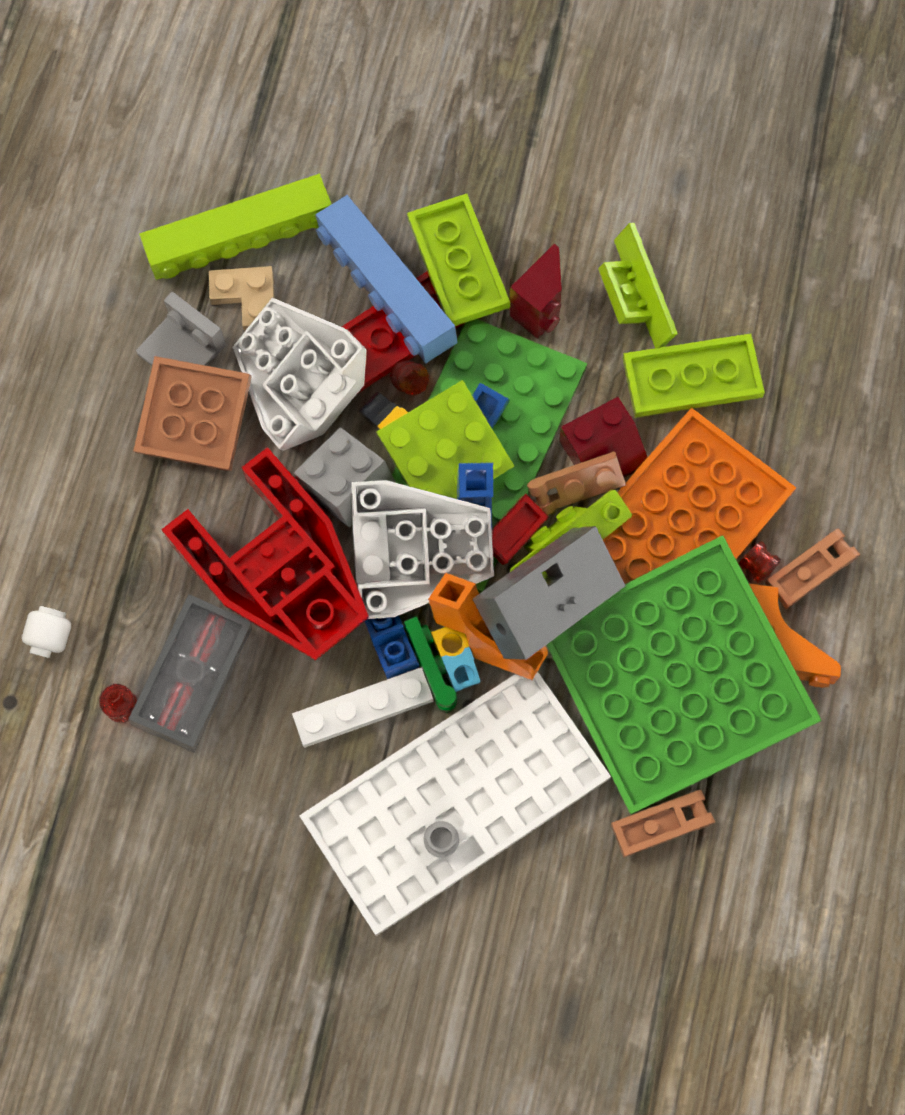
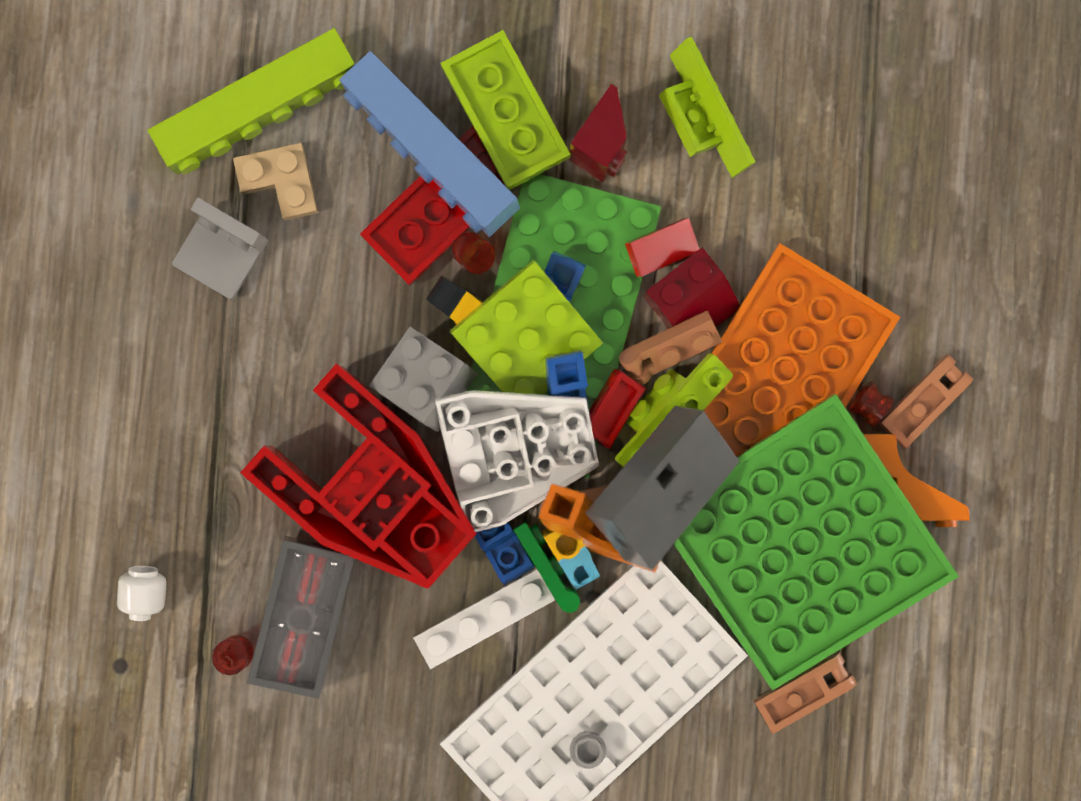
camera: 15 degrees left, 15 degrees up
nougat plate [133,356,252,471] -> none
white wedge [233,298,367,451] -> none
lime plate [622,333,765,418] -> none
none -> tile [625,218,699,277]

